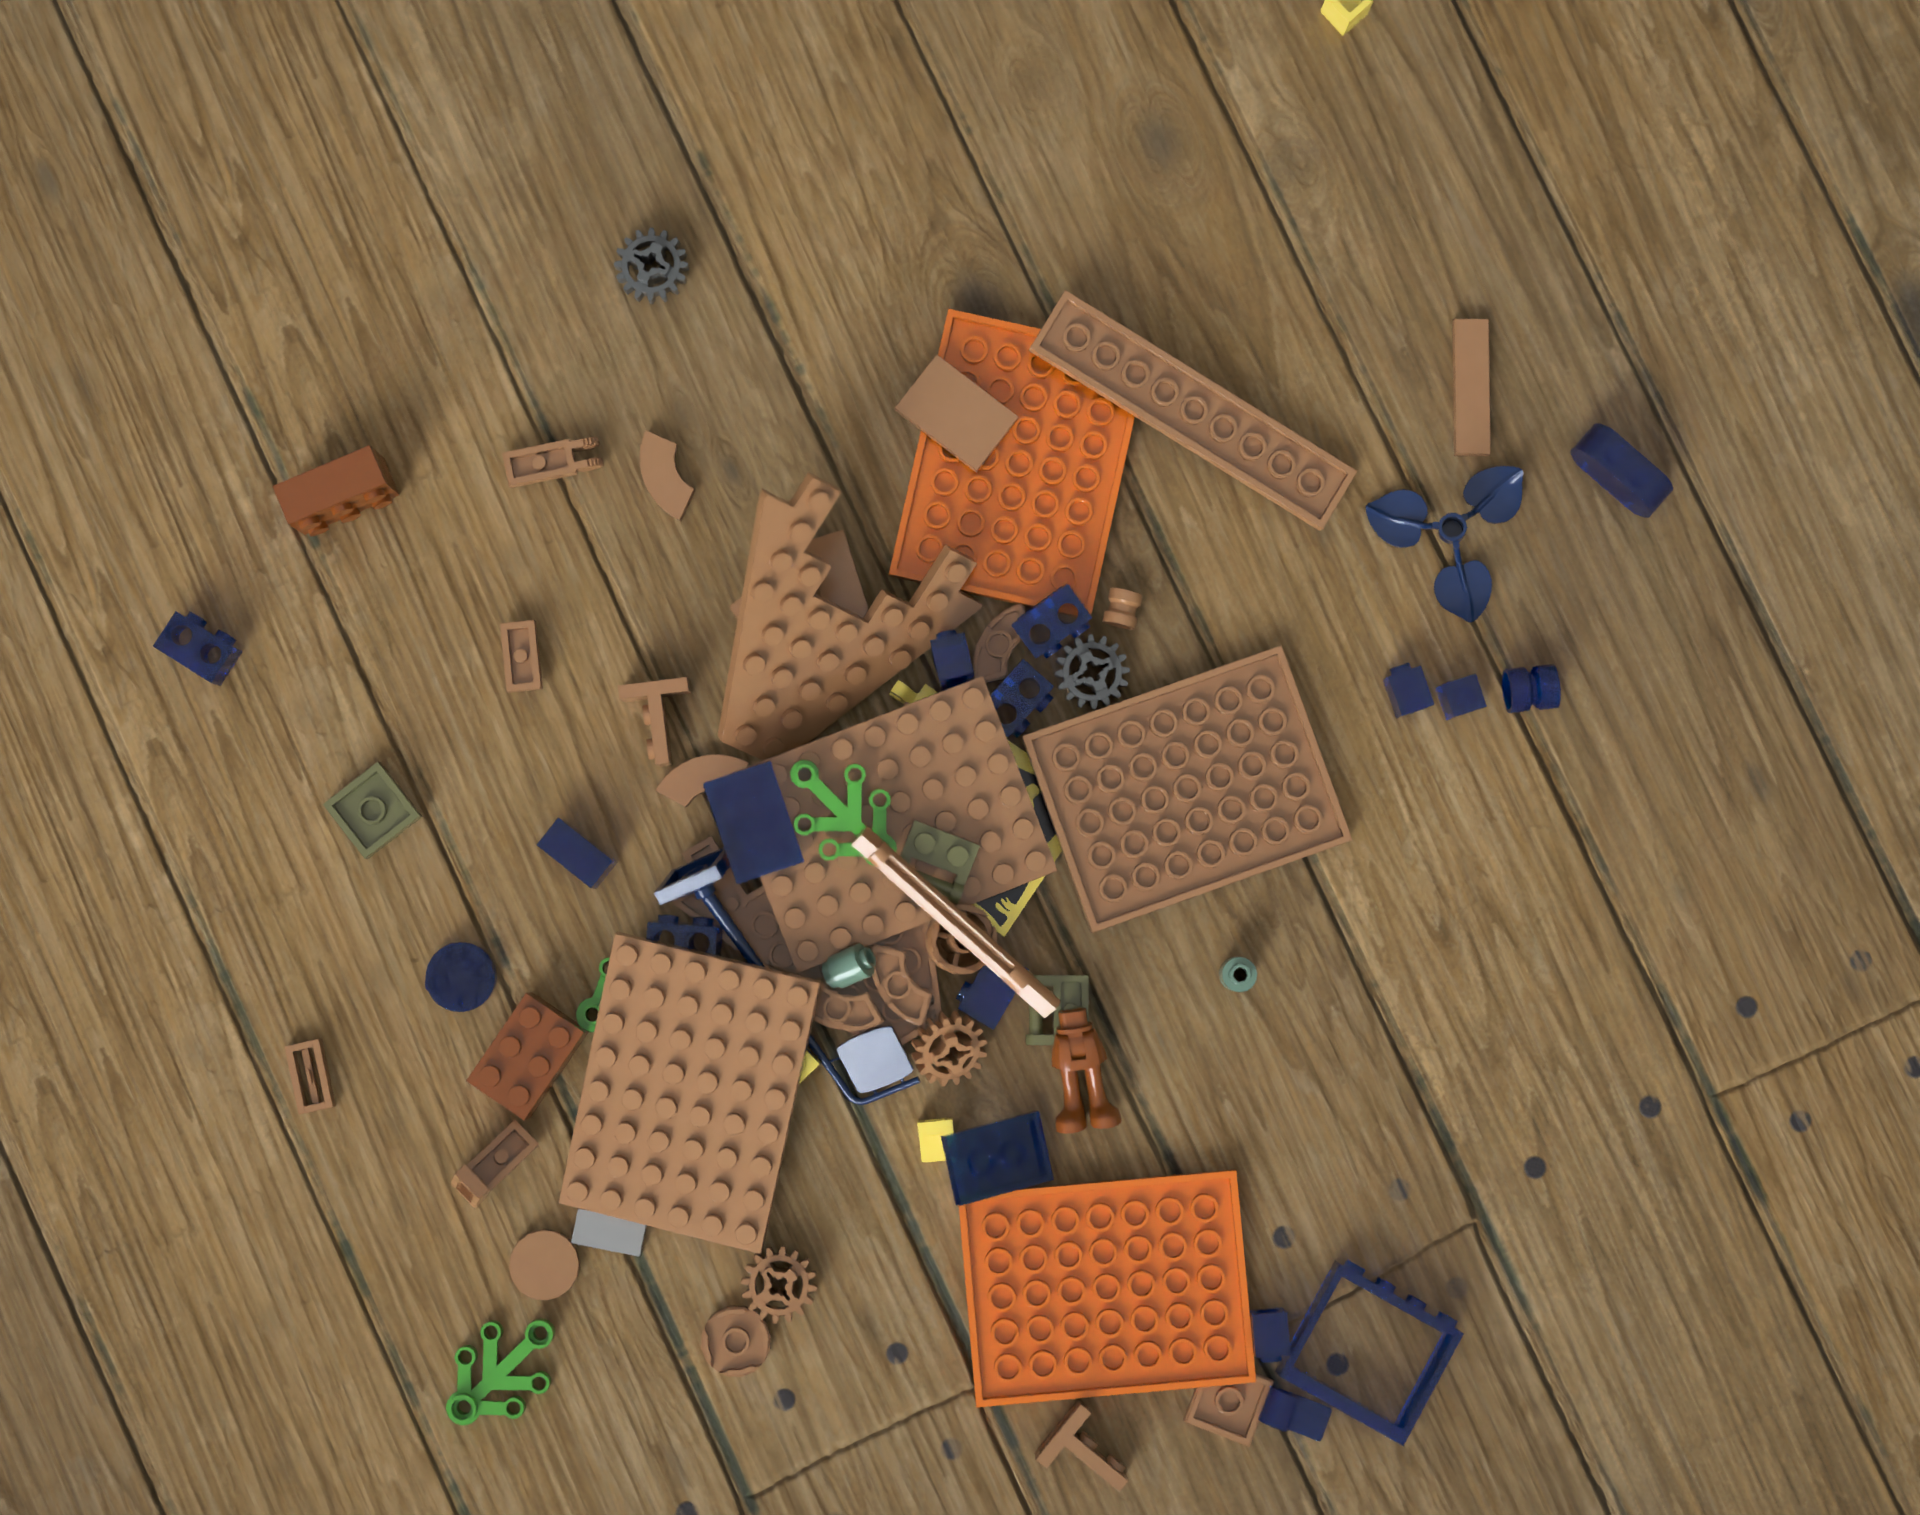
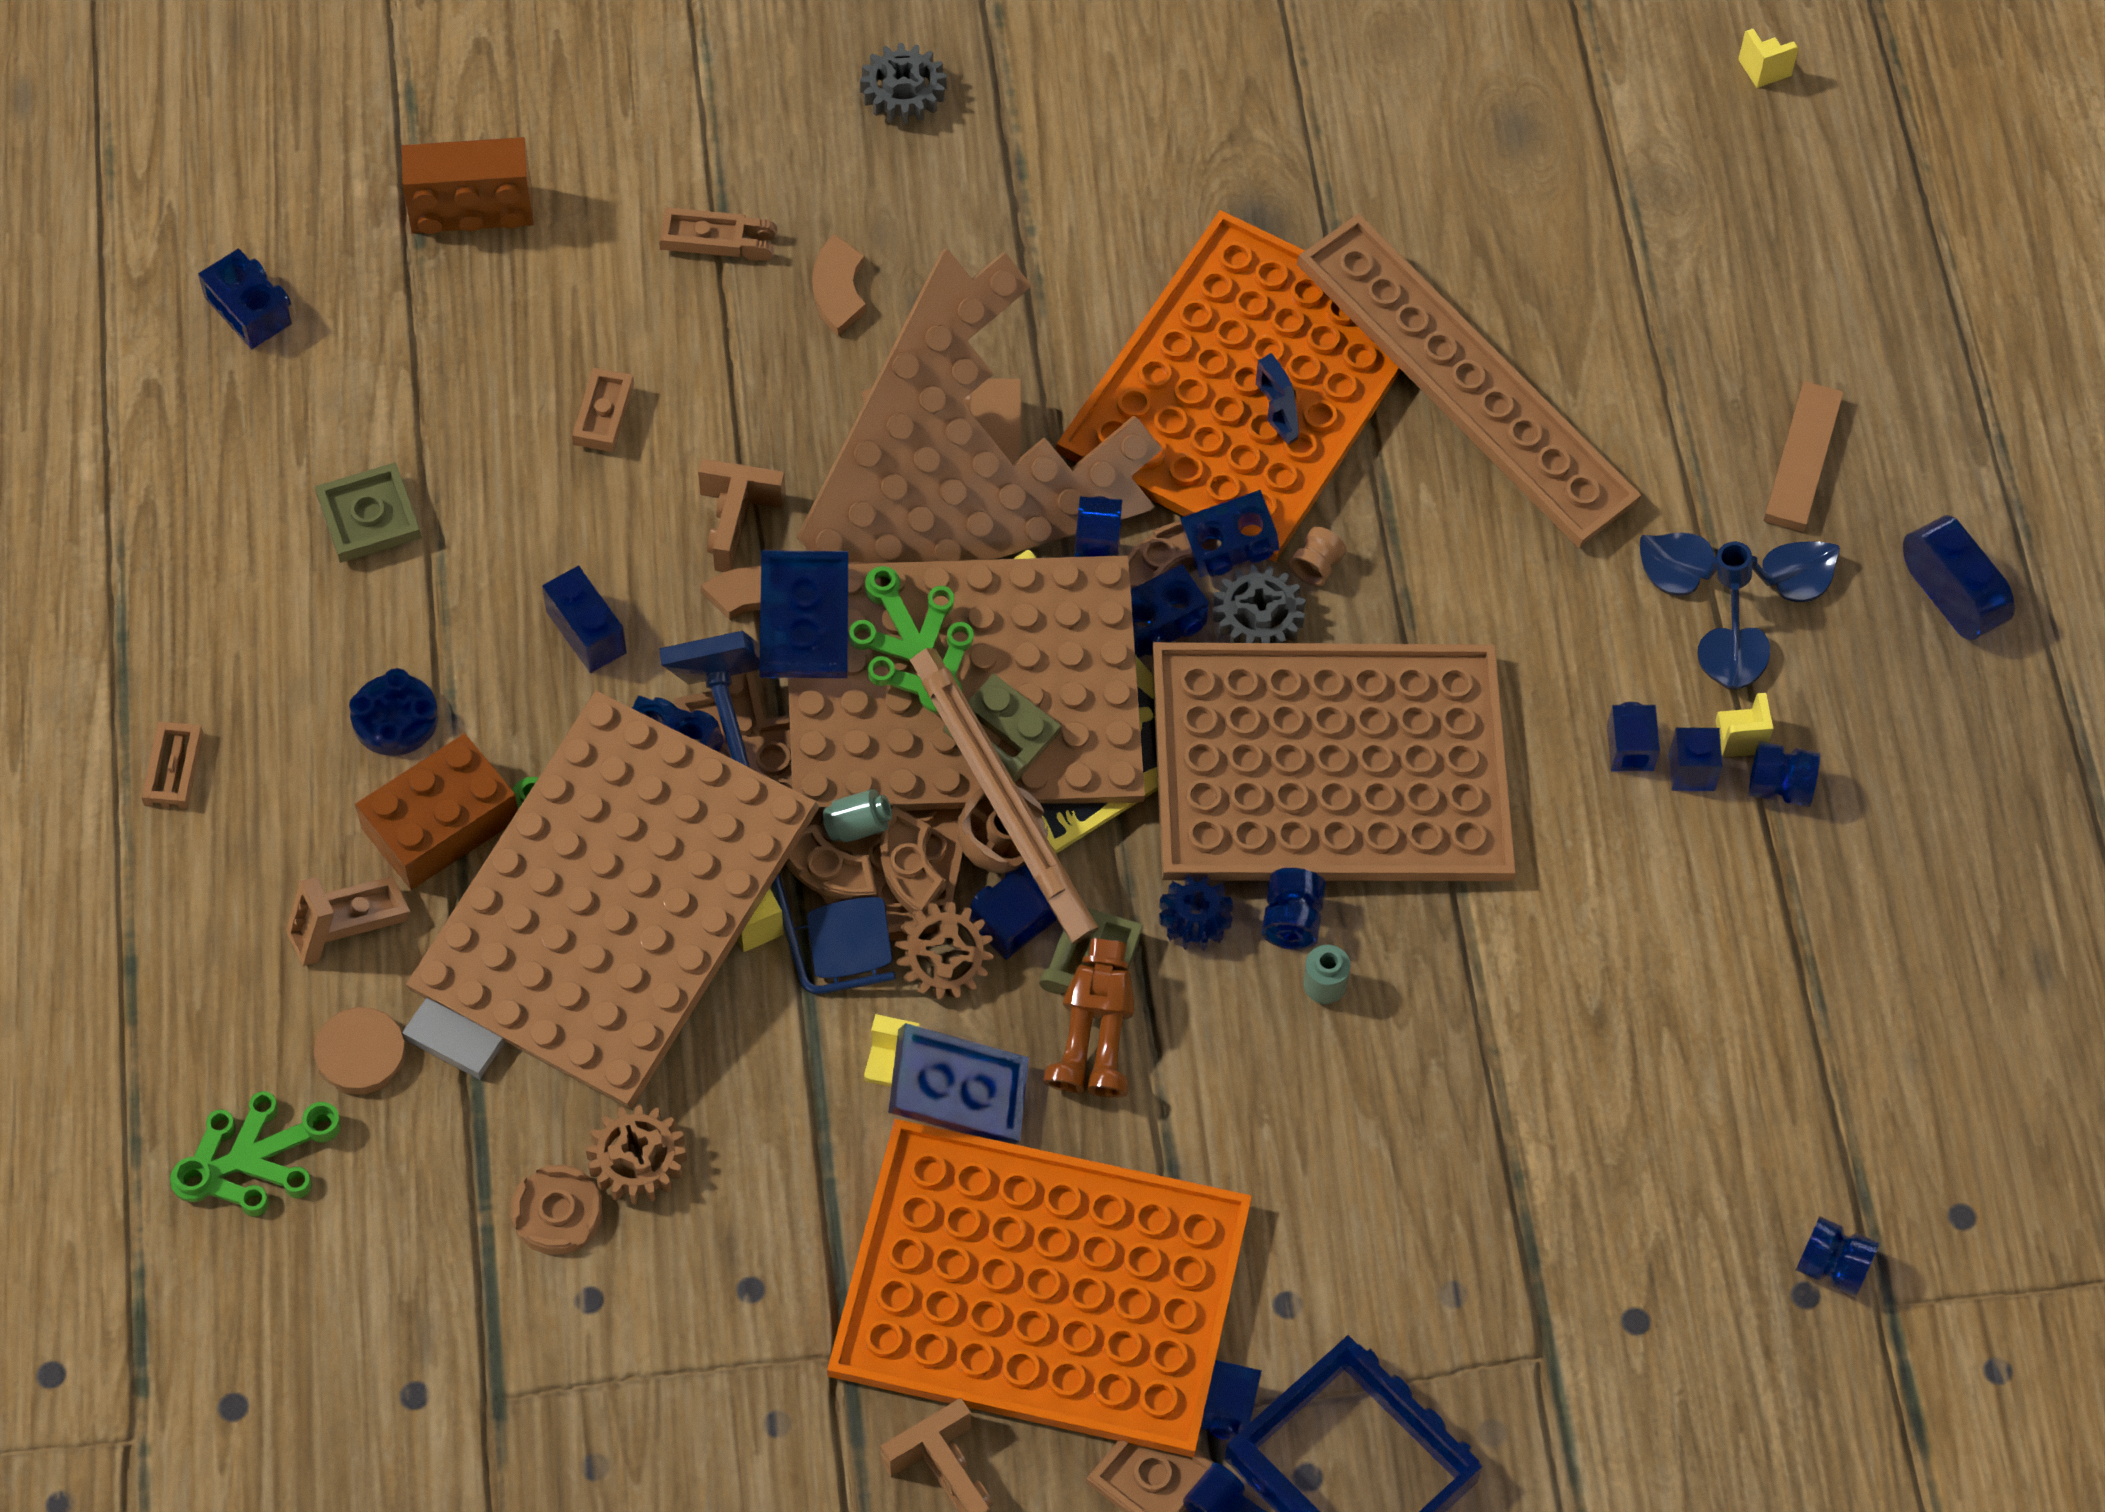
camera: 20 degrees right, 25 degrees down
medium nougat tile [895,354,1018,473] -> none
none -> clear blue gear [1159,873,1233,951]
none -> dark blue slope [1256,353,1299,445]
none -> clear blue wheel [1261,868,1326,950]
none -> light yellow panel [1715,693,1774,757]
none -> clear blue wheel [1796,1216,1880,1297]

